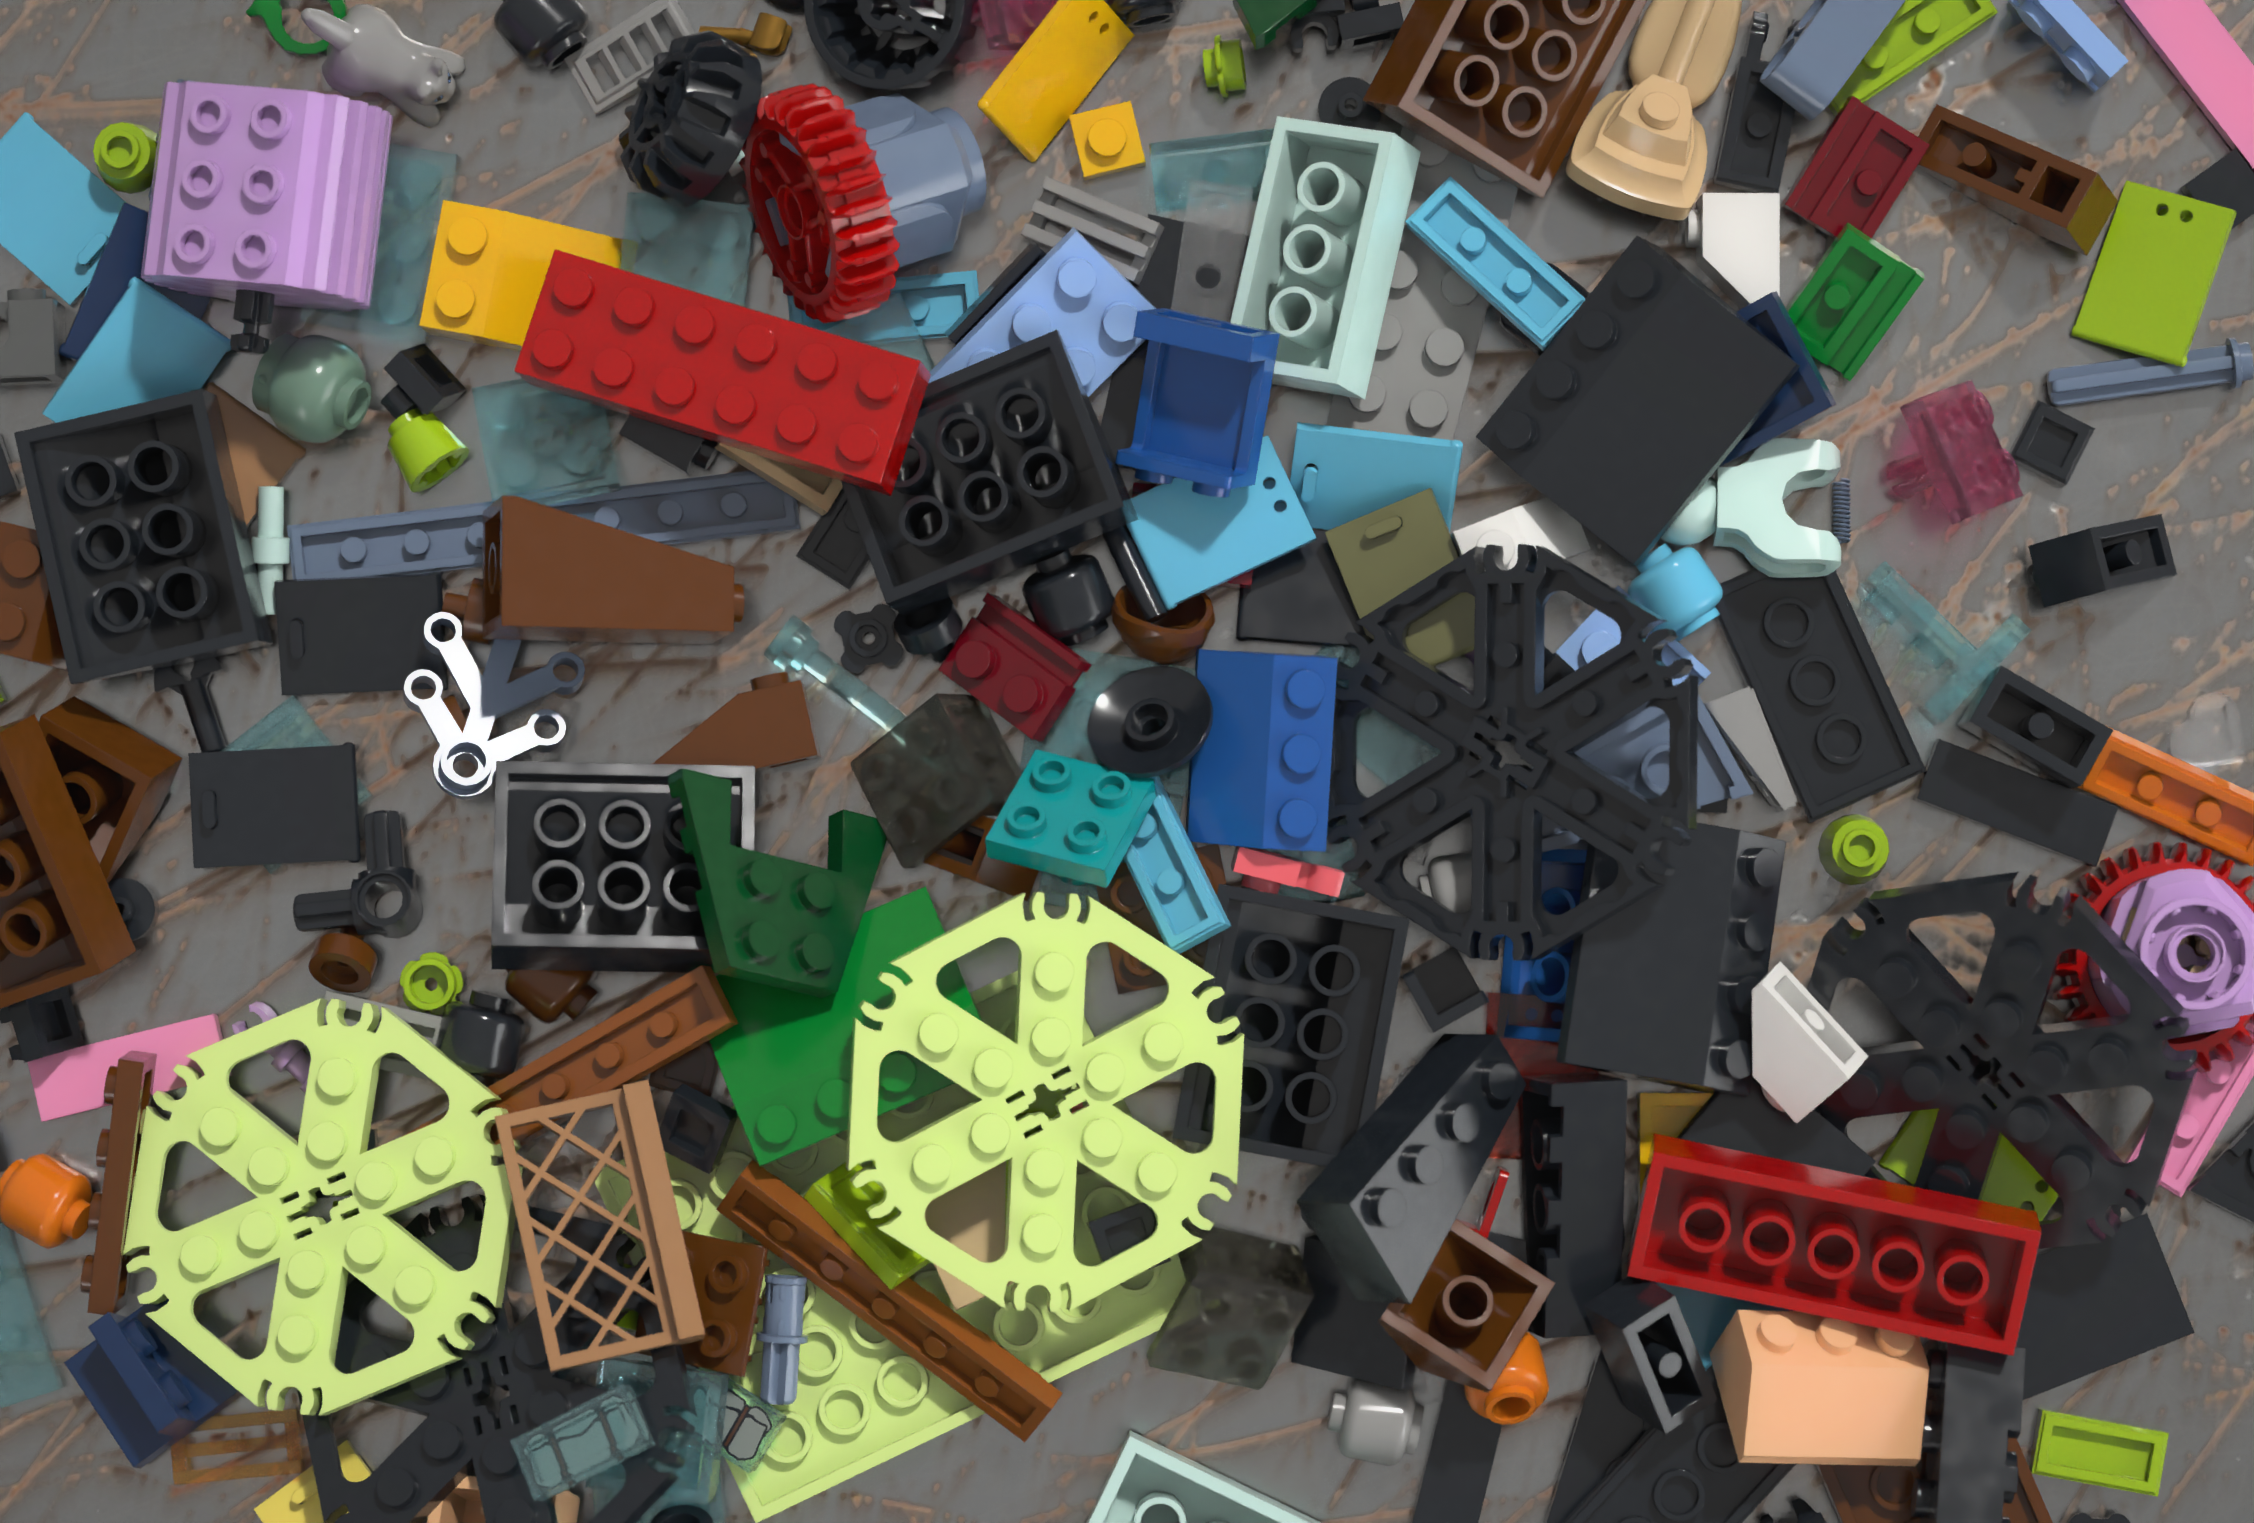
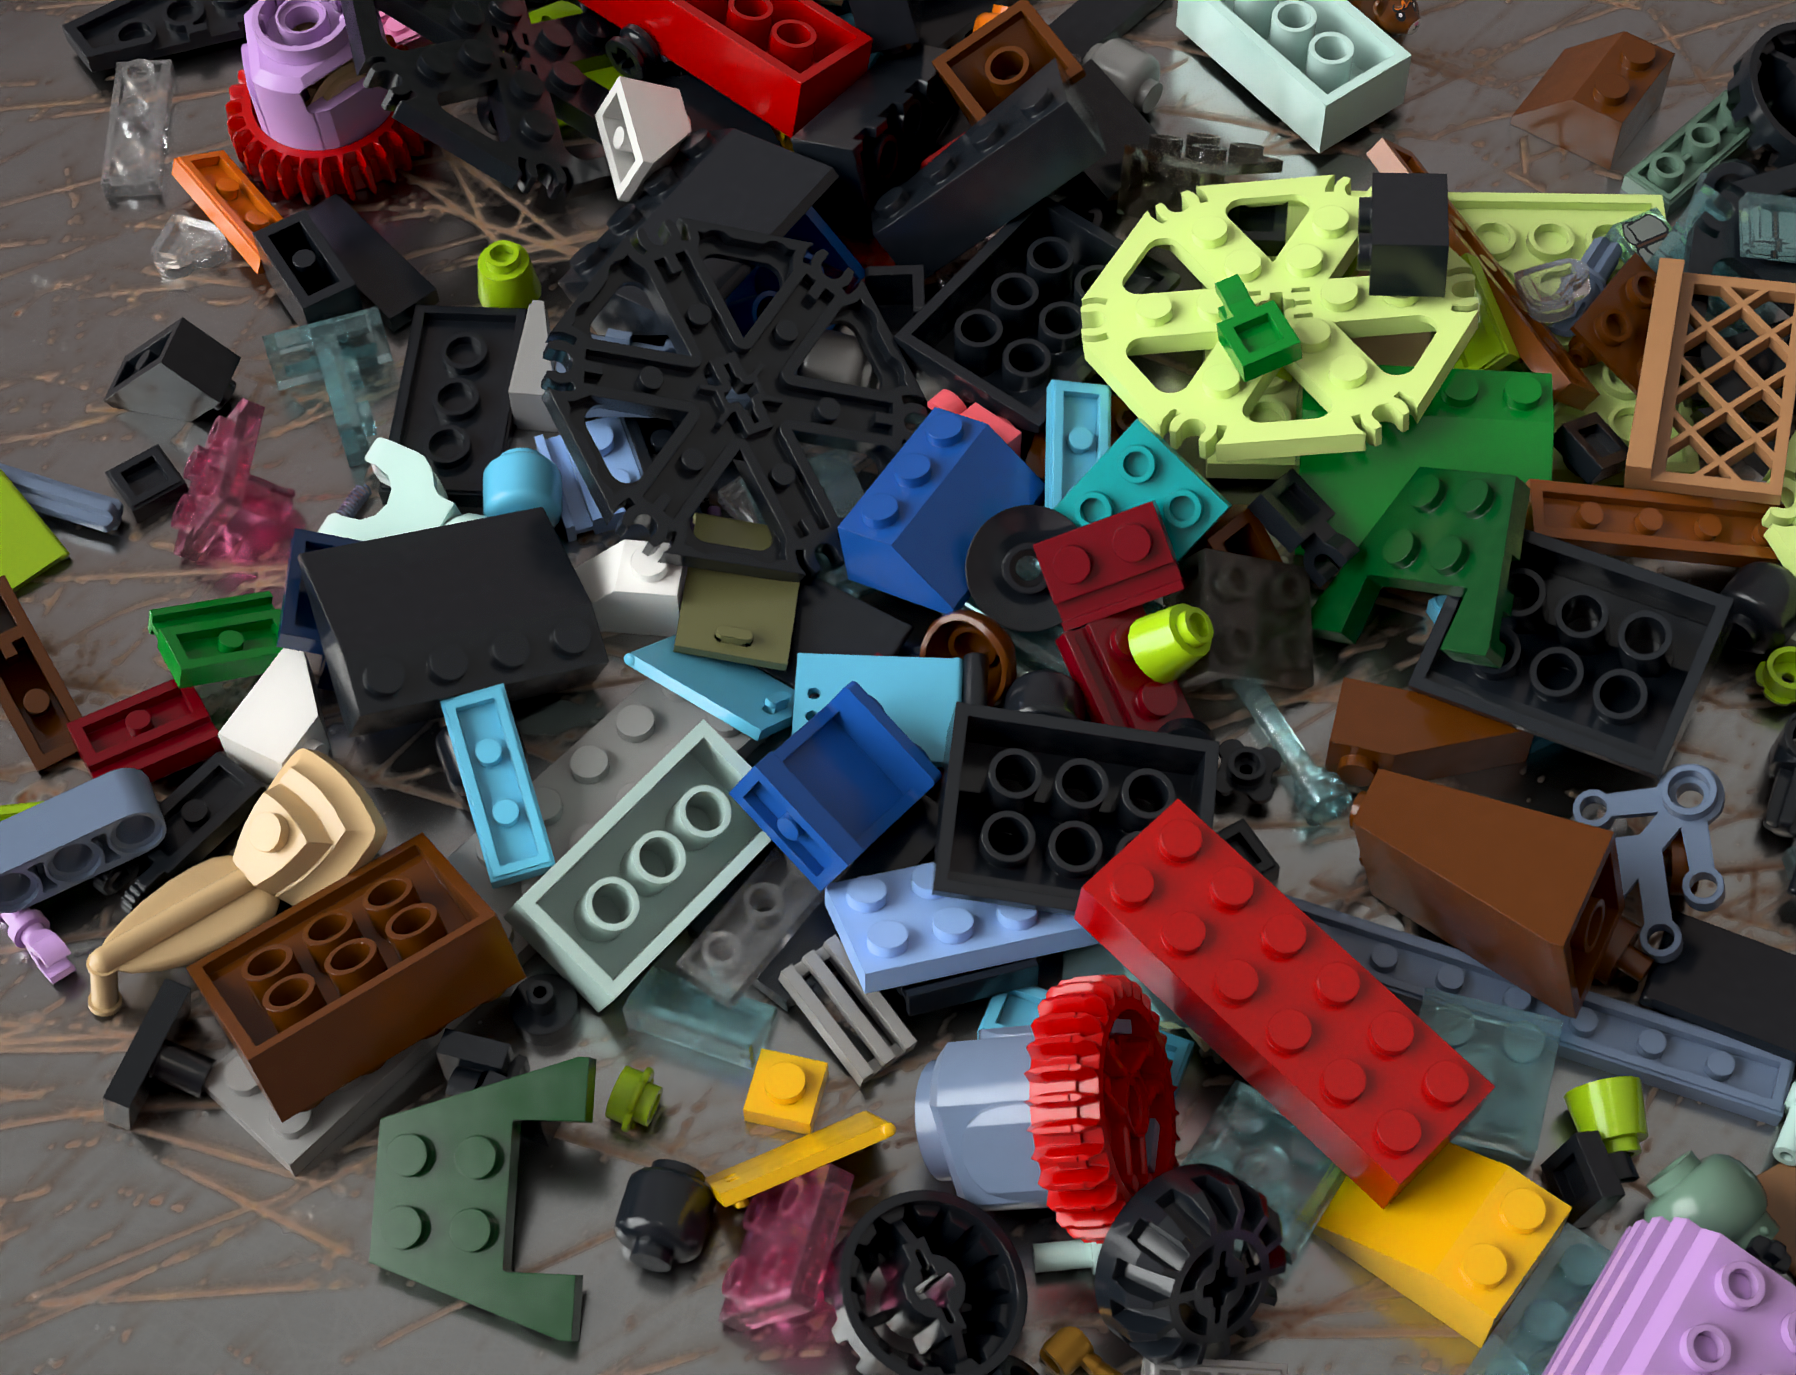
camera: 150 degrees left, 30 degrees down
none -> black bush [605,24,661,80]
none -> dark red plate [1032,500,1187,632]
none -> lime hat [1128,603,1214,684]
none -> green plate [1215,274,1302,382]
none -> black plate [1247,468,1360,588]
none -> black brick [1357,173,1449,297]
none -> clear tile [1514,258,1591,323]

